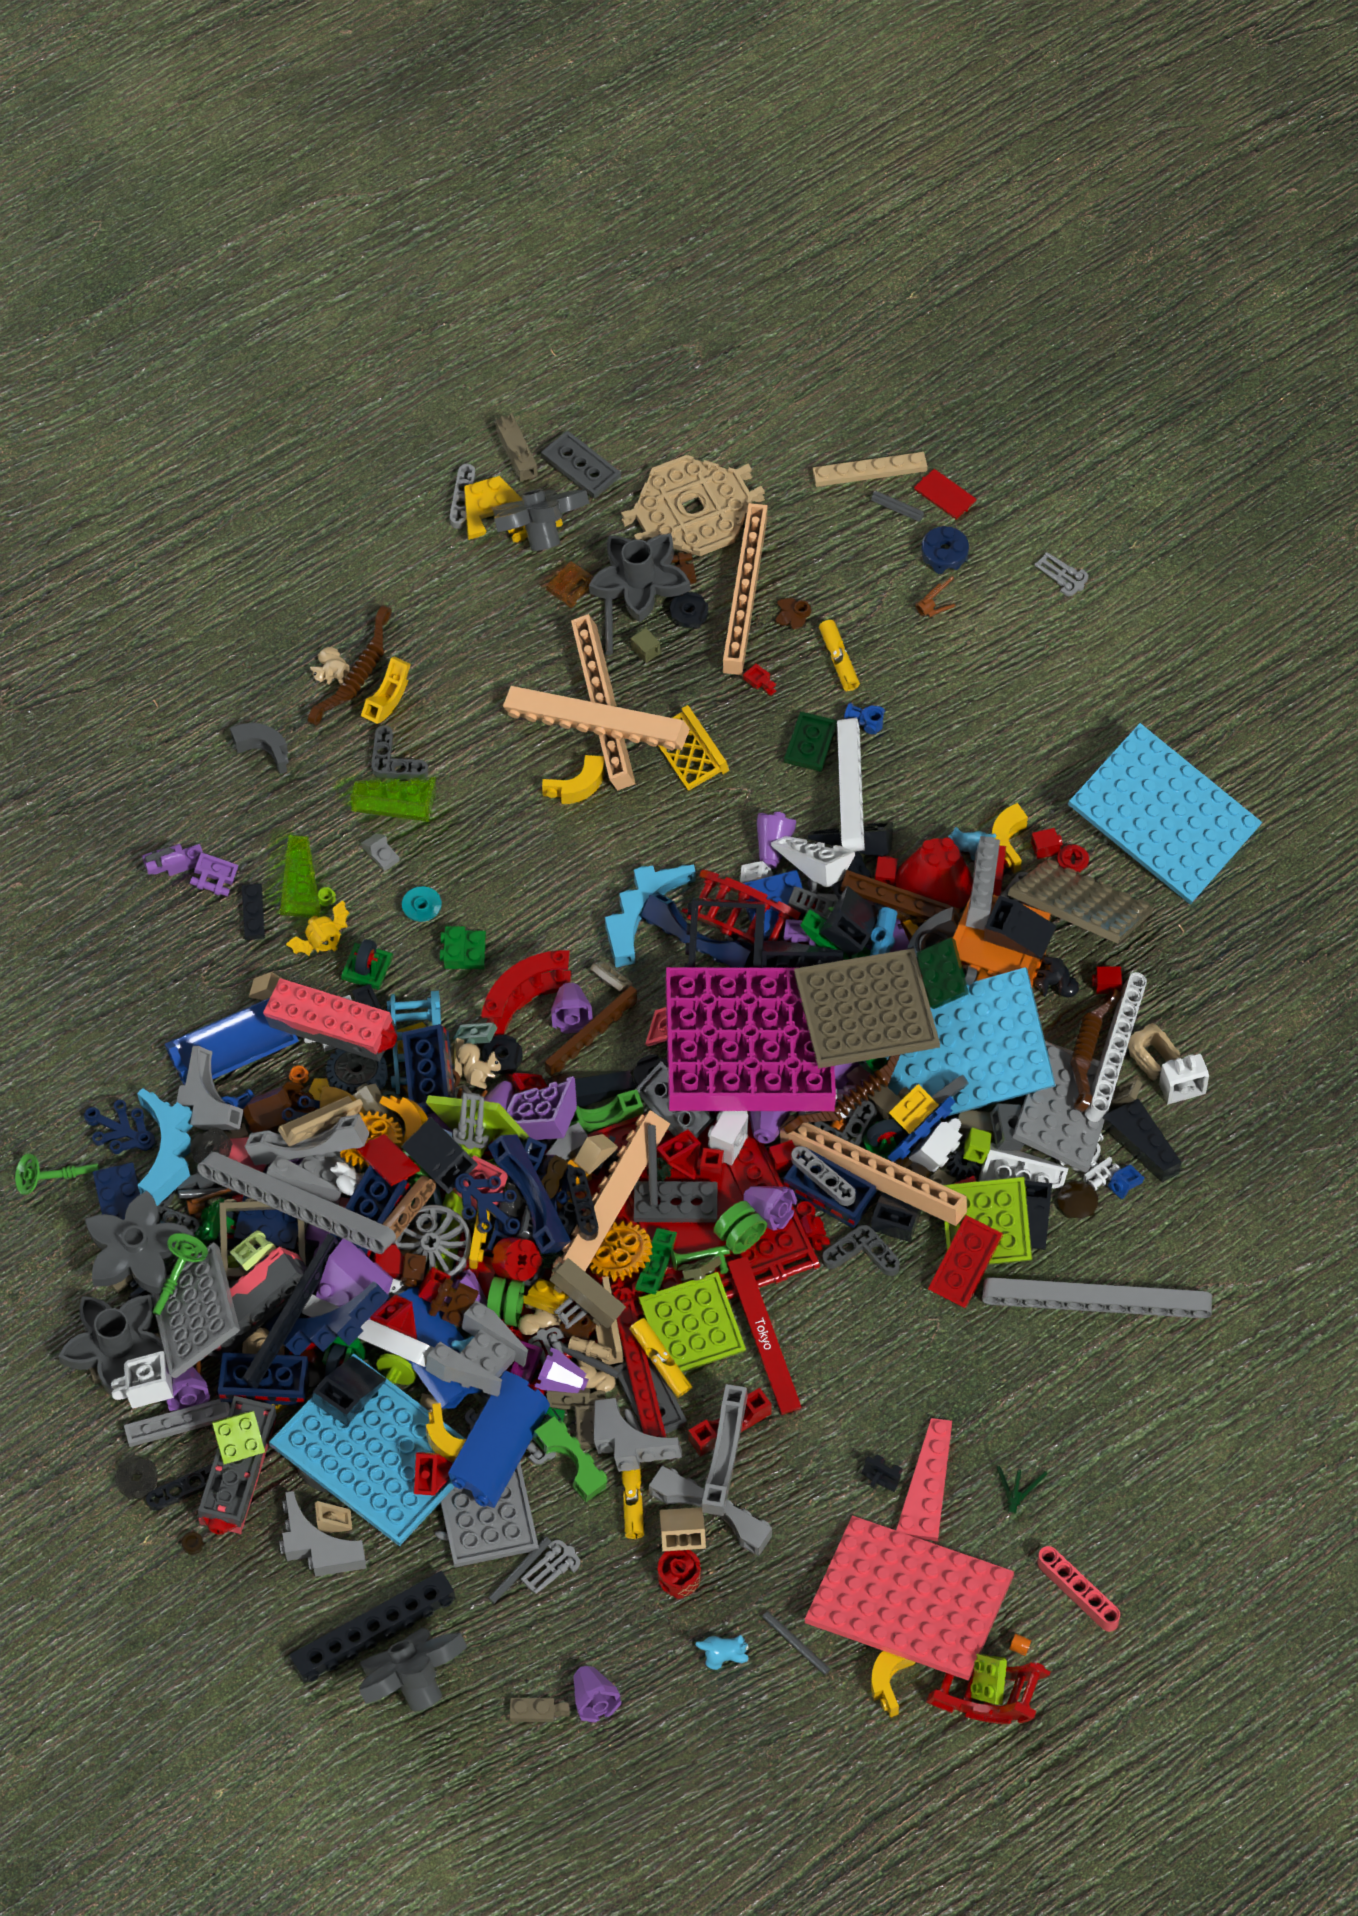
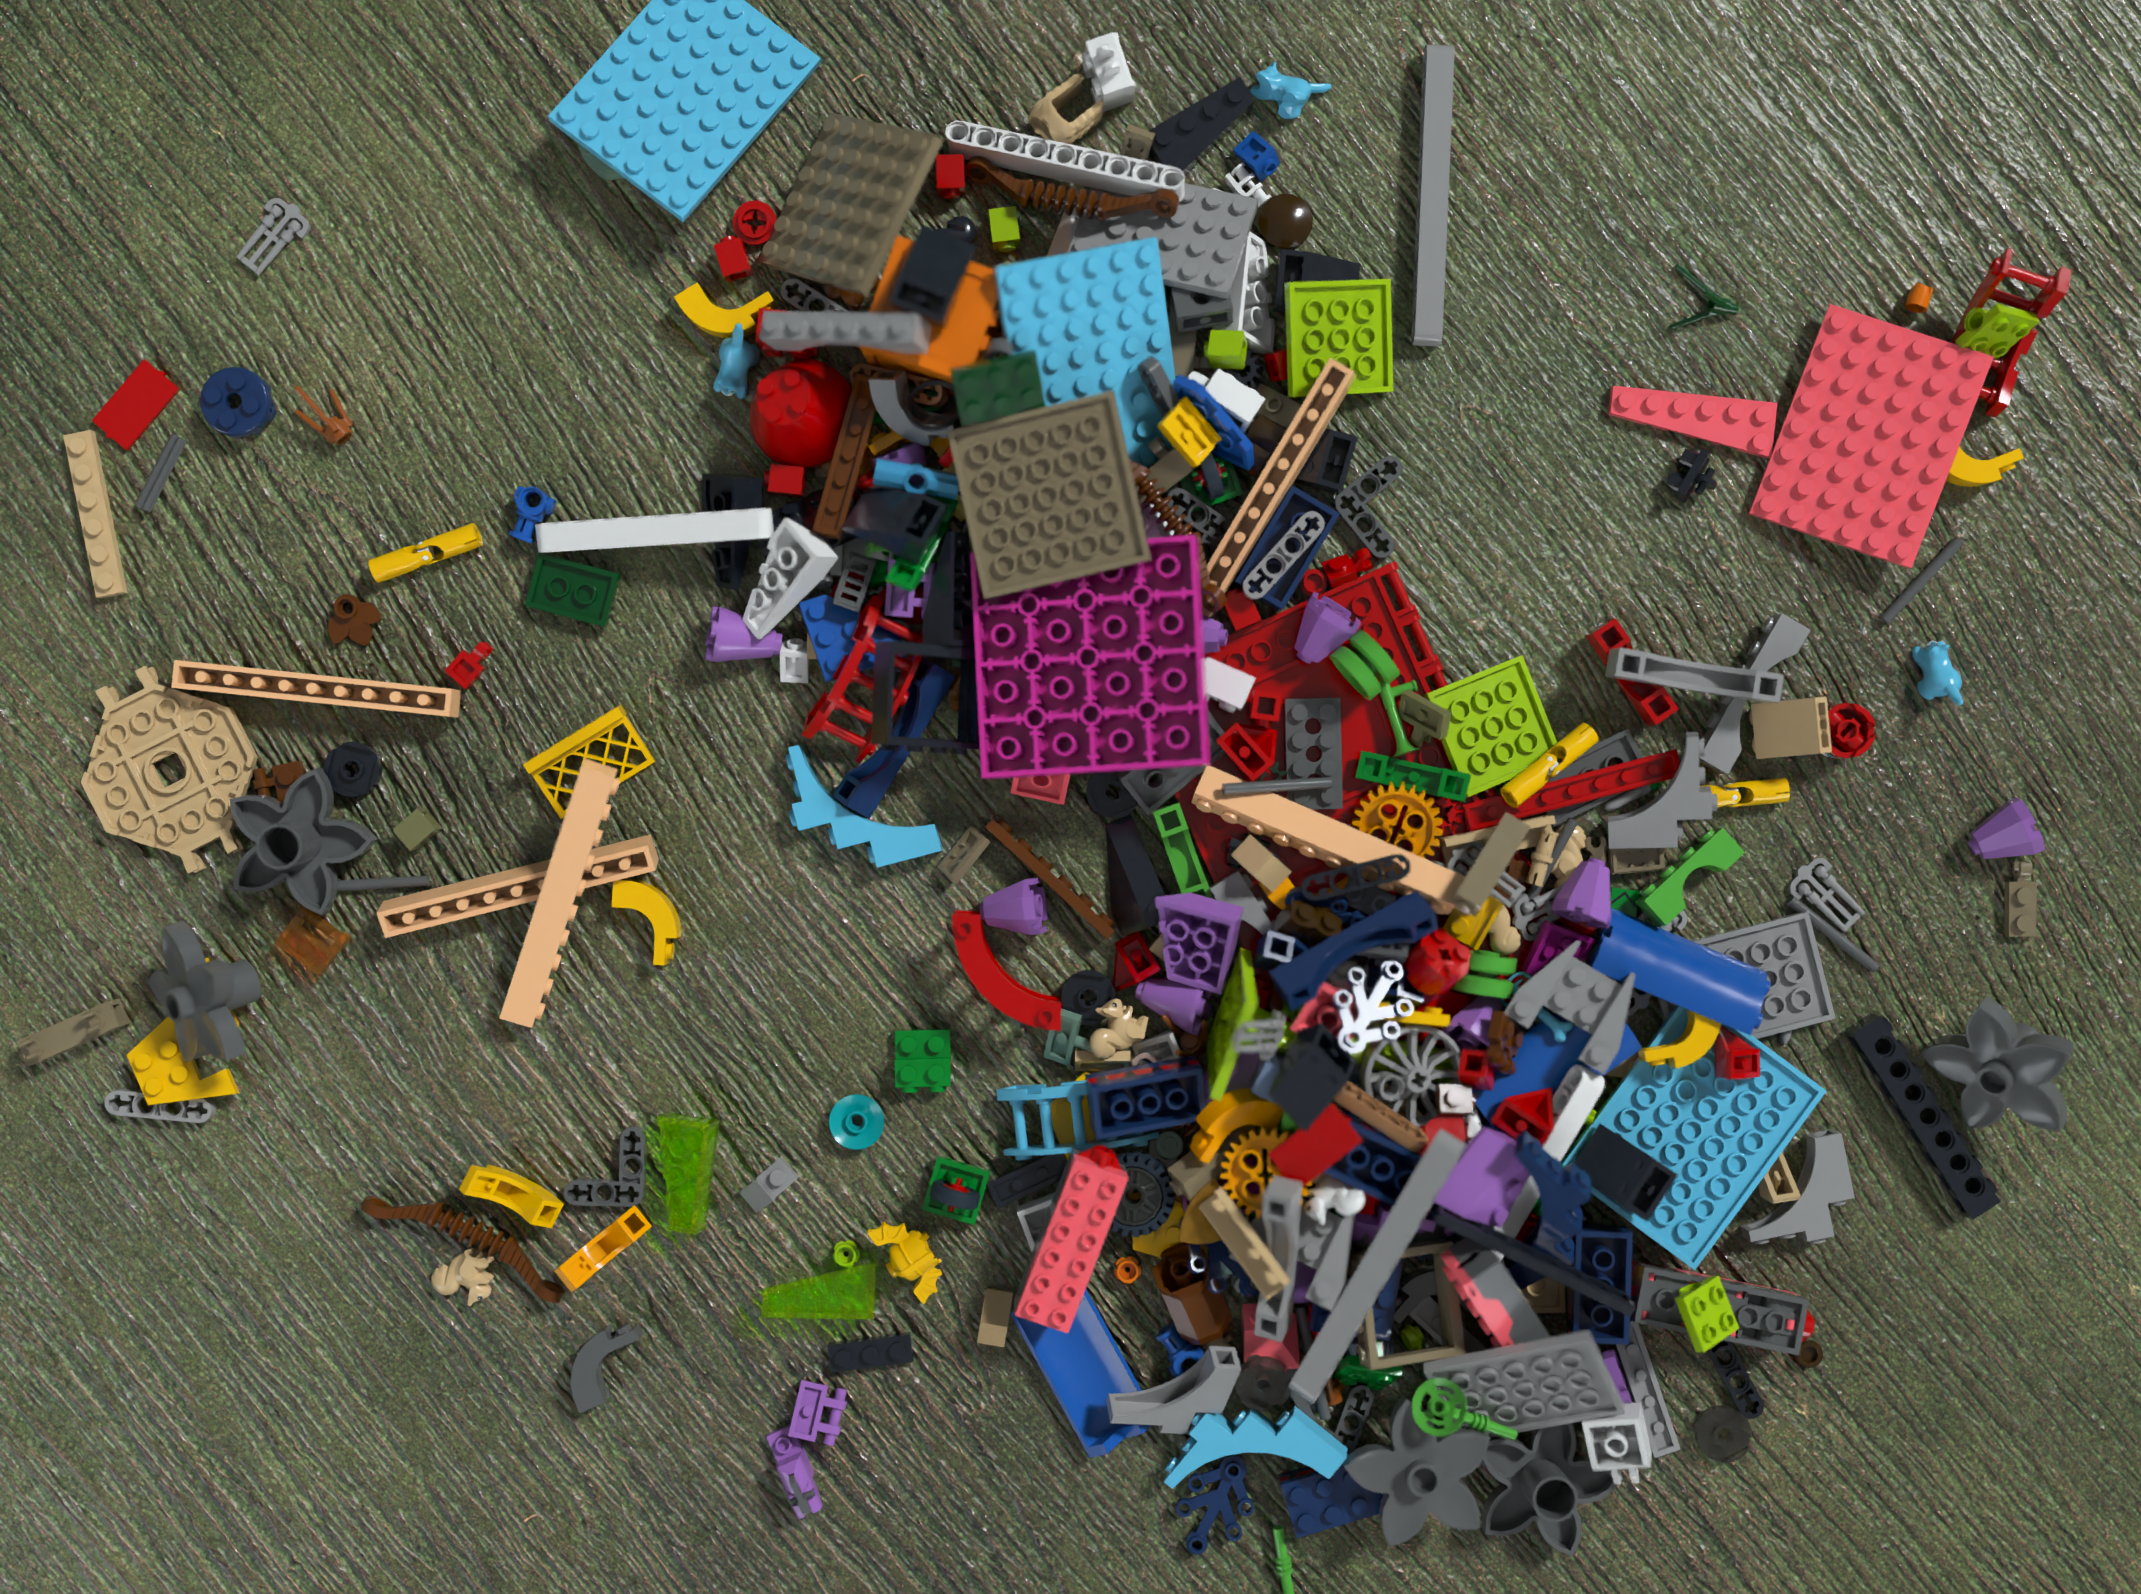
camera: 95 degrees left, 30 degrees up
yellowish green plate [230,1231,276,1271] -> none
dark grey plate [541,430,621,499] -> none
red tile [727,1256,801,1415] -> none
red plate [928,1215,1004,1309] -> none
coral beam [1037,1546,1120,1632] -> none
none -> light orange arch [554,1205,652,1293]
none -> lime brick [988,206,1021,252]
none -> medium azure animal [1250,61,1331,119]

